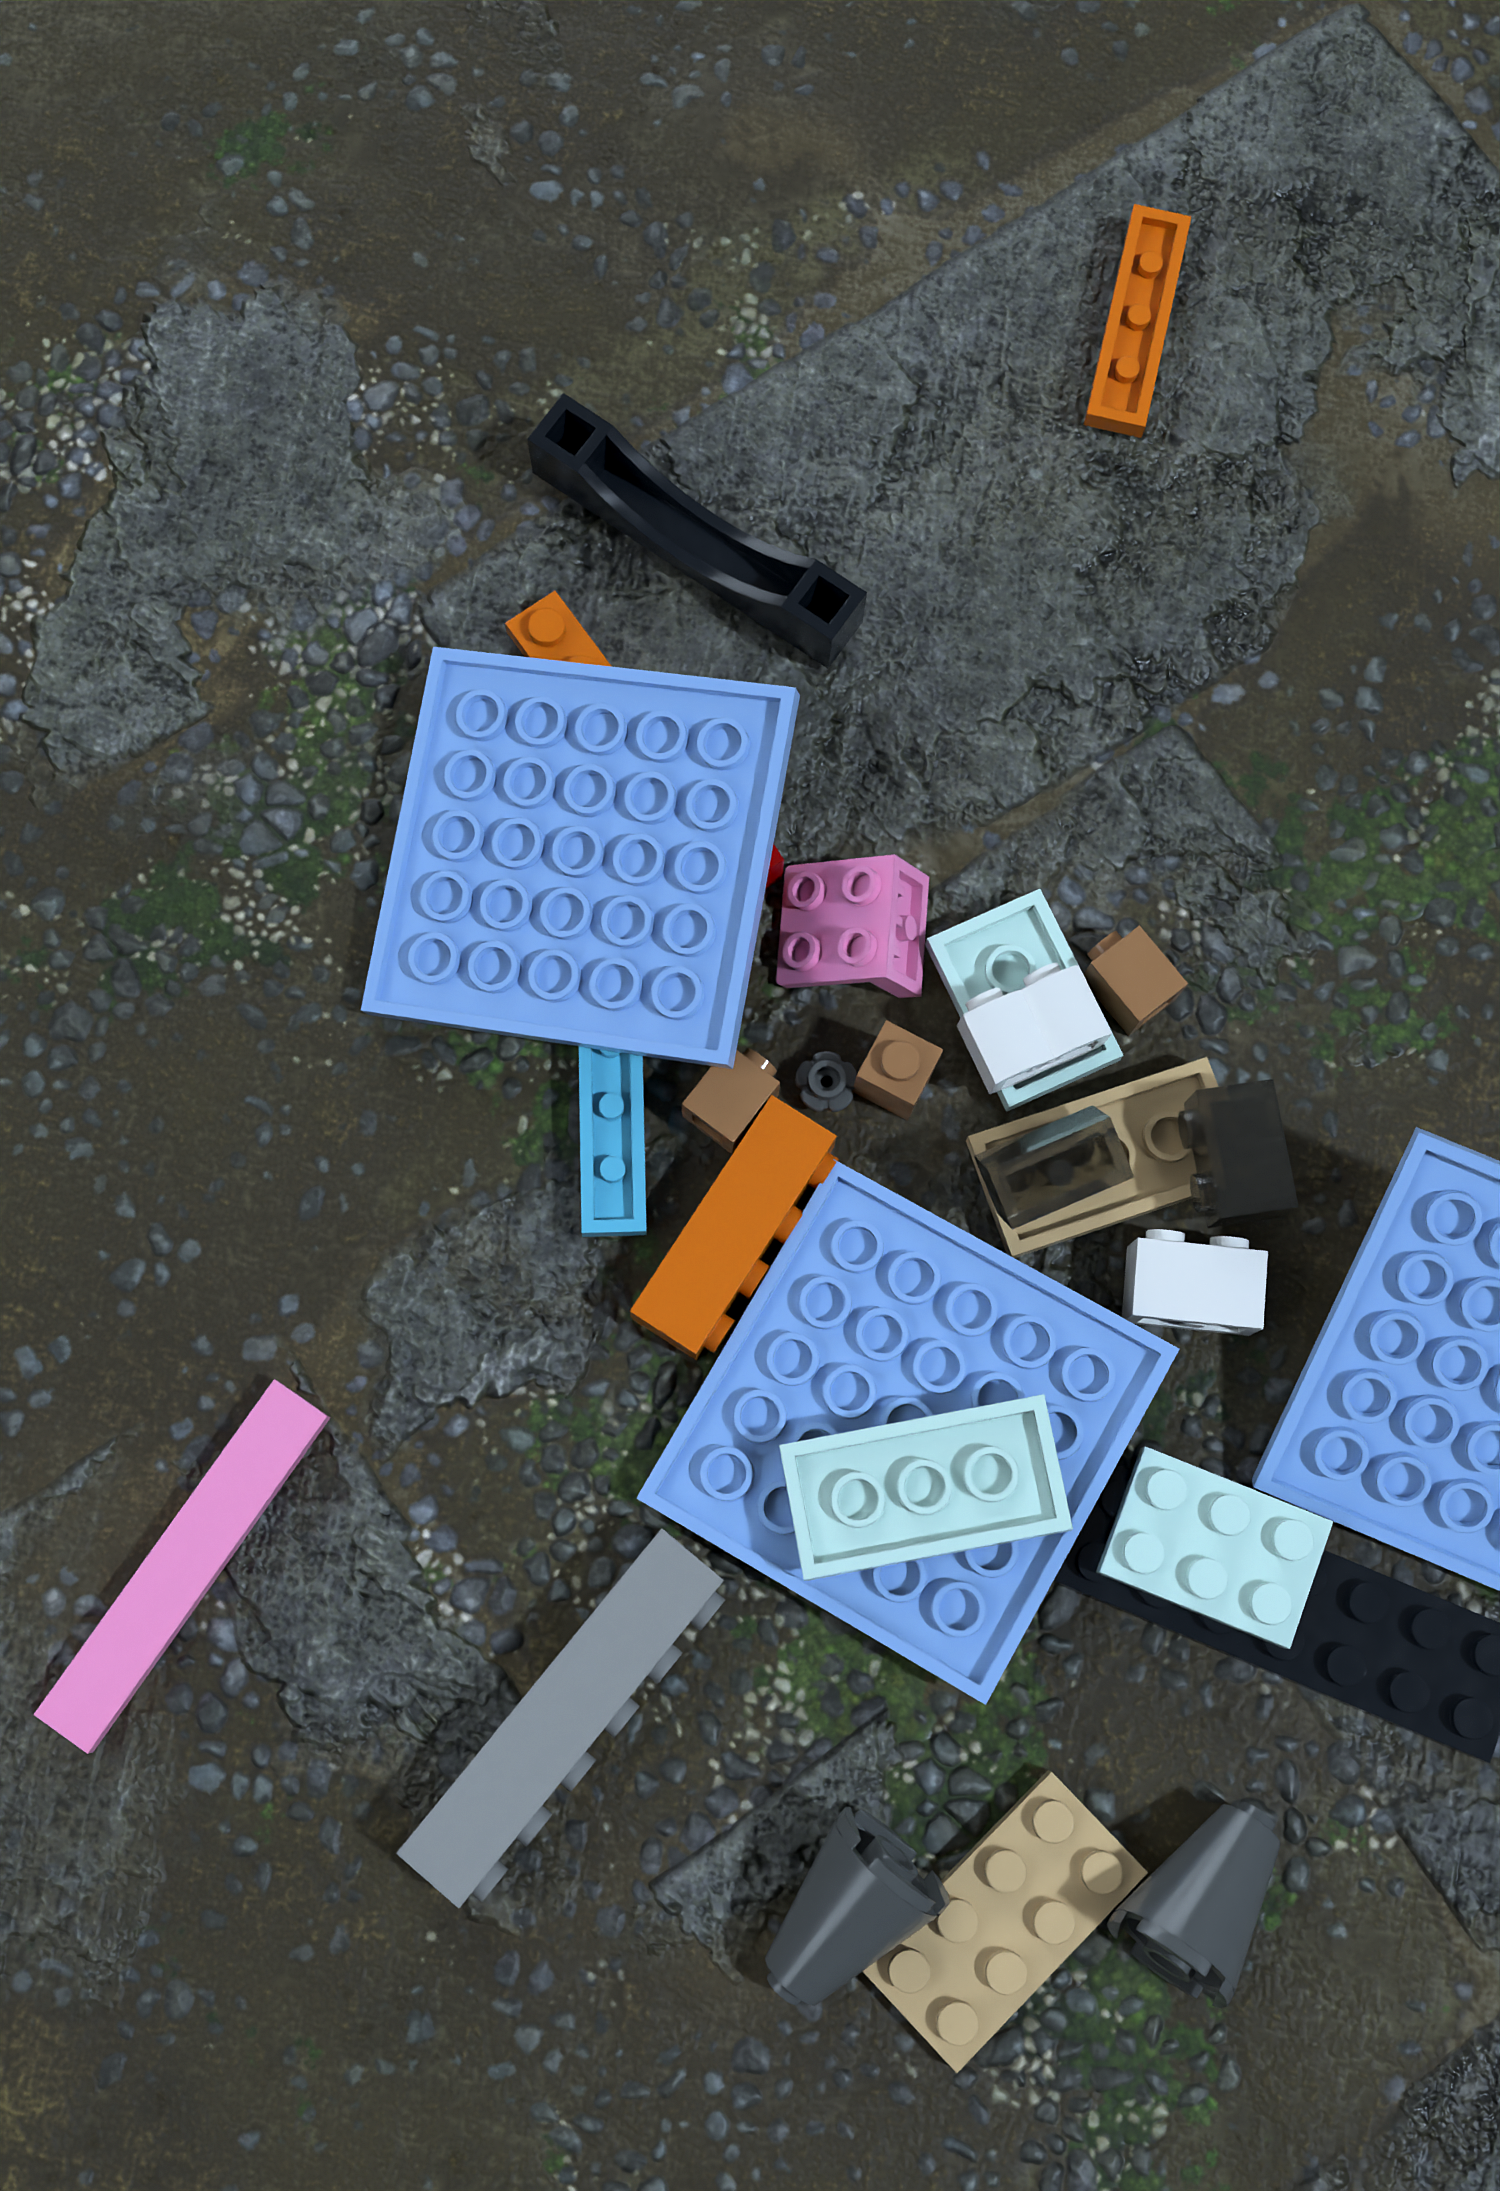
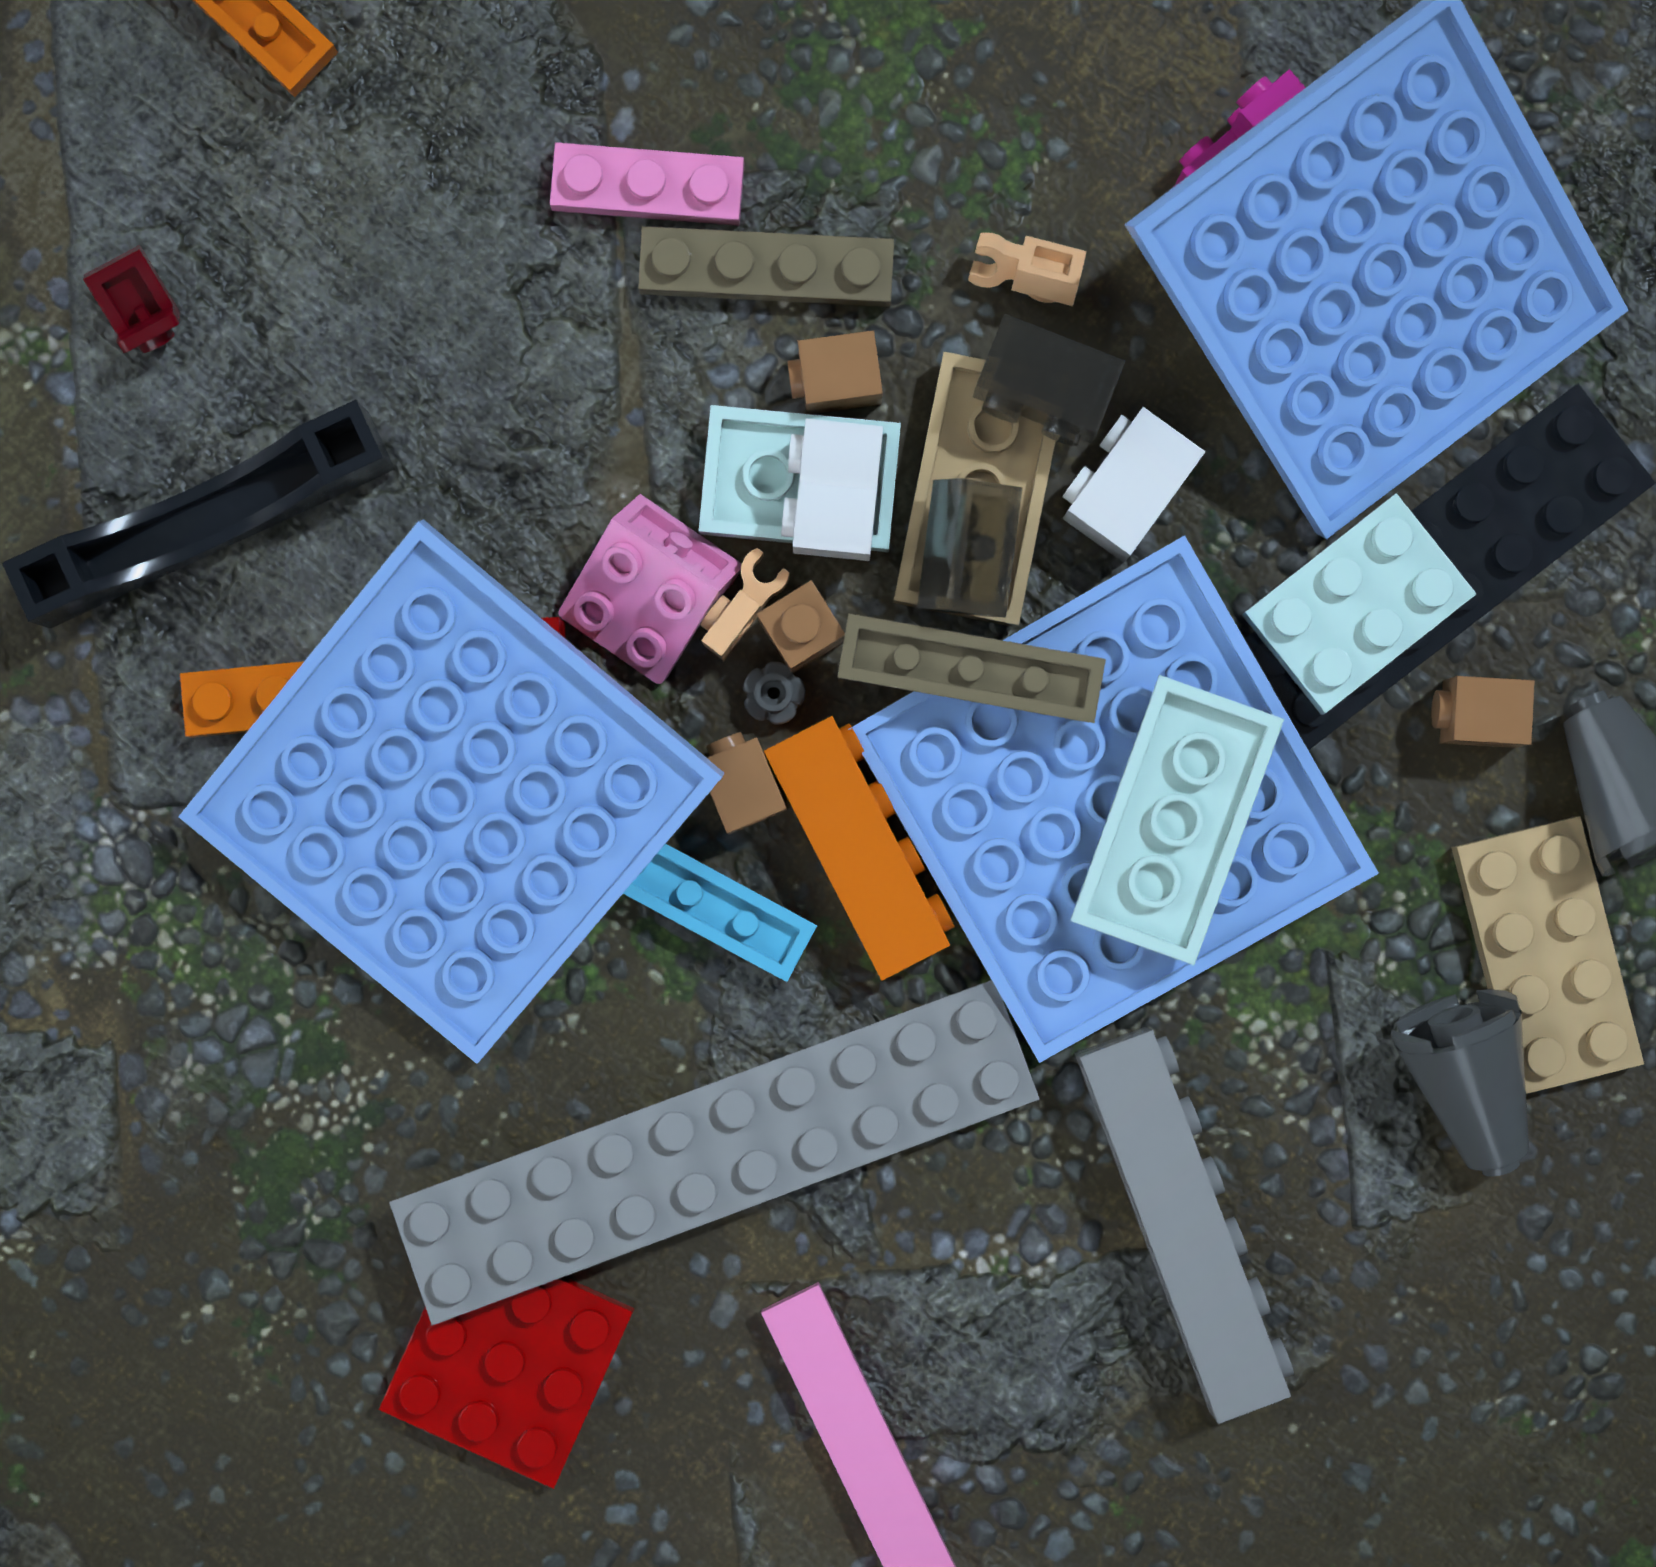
camera: 55 degrees left, 10 degrees up
none -> dark red bracket [83,245,180,353]
none -> red plate [379,1276,635,1489]
none -> light grey plate [389,980,1040,1326]
none -> bright pink plate [550,142,745,226]
none -> dark tan plate [638,226,894,307]
none -> light nougat plate [700,548,790,661]
none -> dark tan plate [837,614,1106,723]
none -> light nougat plate [968,233,1087,306]
none -> medium nougat brick [1431,676,1535,748]

